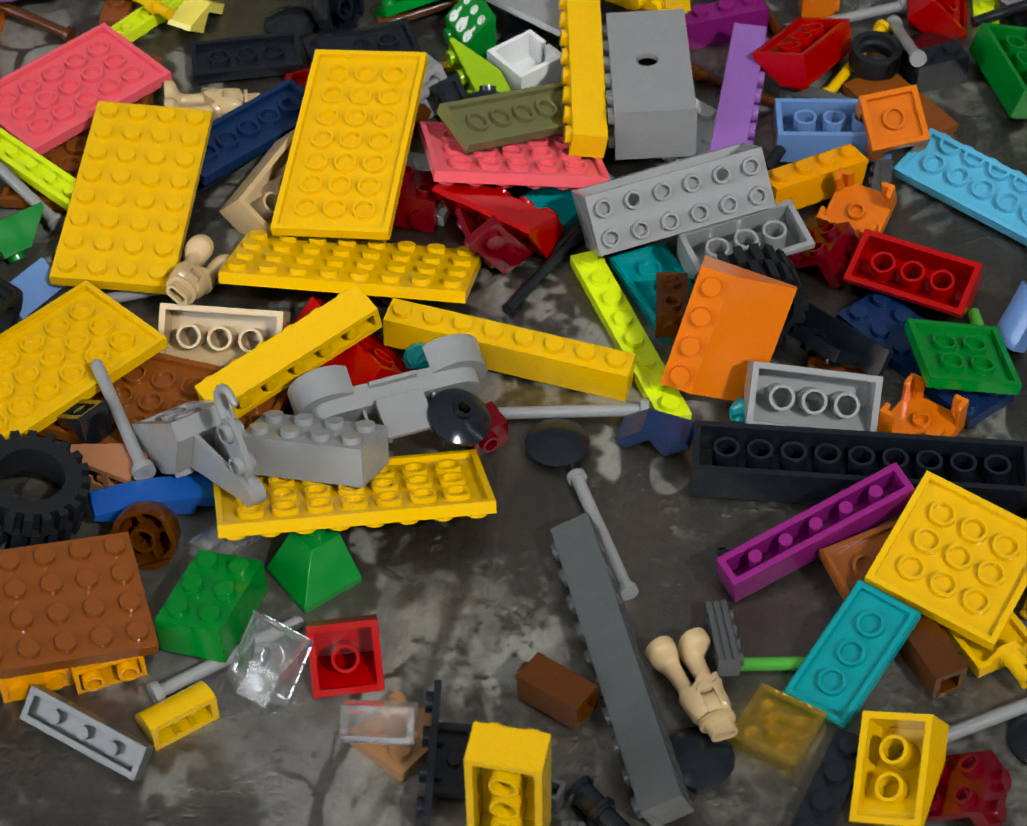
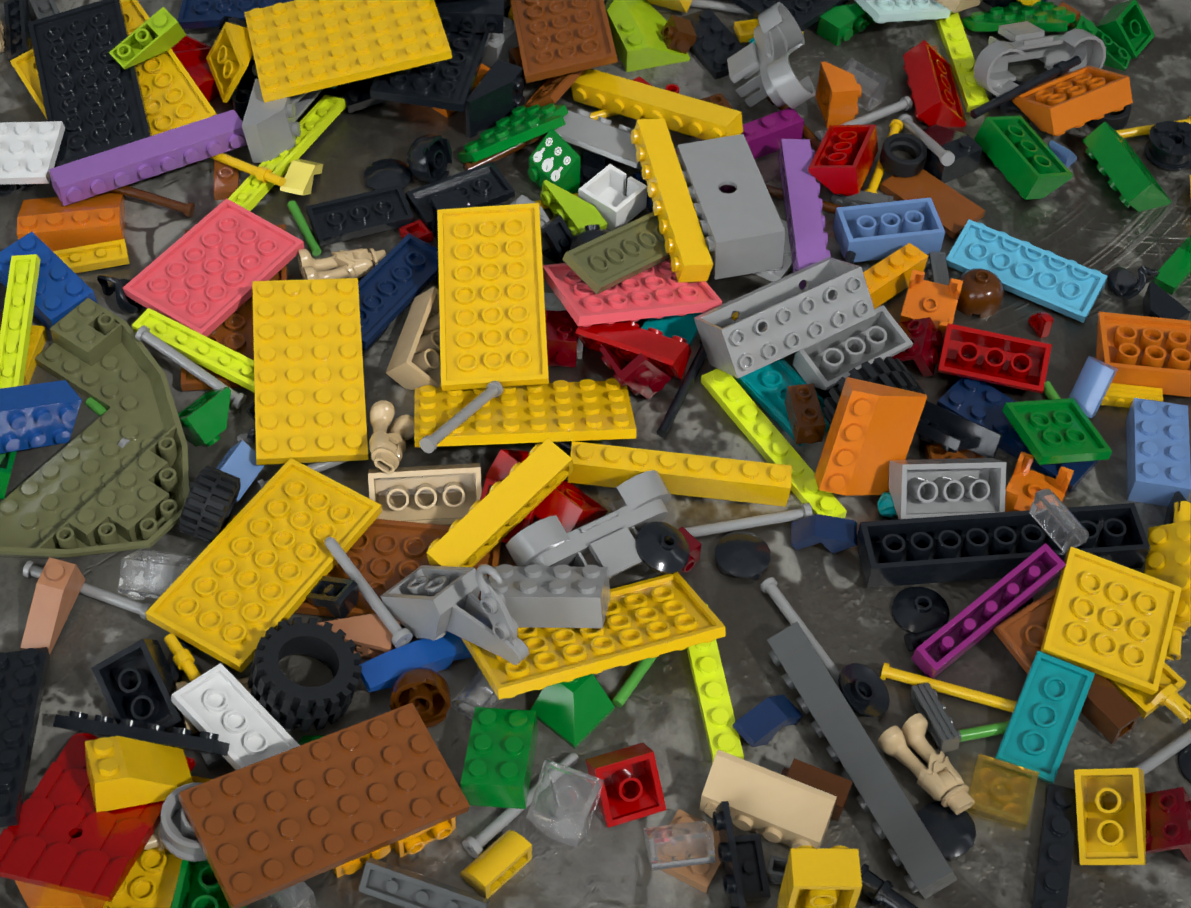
camera: 15 degrees left, 5 degrees up
teal plate [403,343,429,371] -> none
orange panel [855,84,930,162] -> none
none -> bright green bar [287,201,322,256]
none -> light grey bar [420,381,503,453]
none -> bright green bar [612,657,657,708]
none -> neon yellow plate [687,604,744,763]
none -> tan slope [699,750,837,848]
none -> dark blue slope [732,695,804,747]
none -> black dish [838,663,890,718]
none -> yellow bar [880,662,1018,713]
none -> black dish [892,586,950,634]
none -> reddish brown cylinder [956,268,1004,318]
none -> red tile [1028,312,1054,338]
none -> clear brick [1029,489,1089,553]

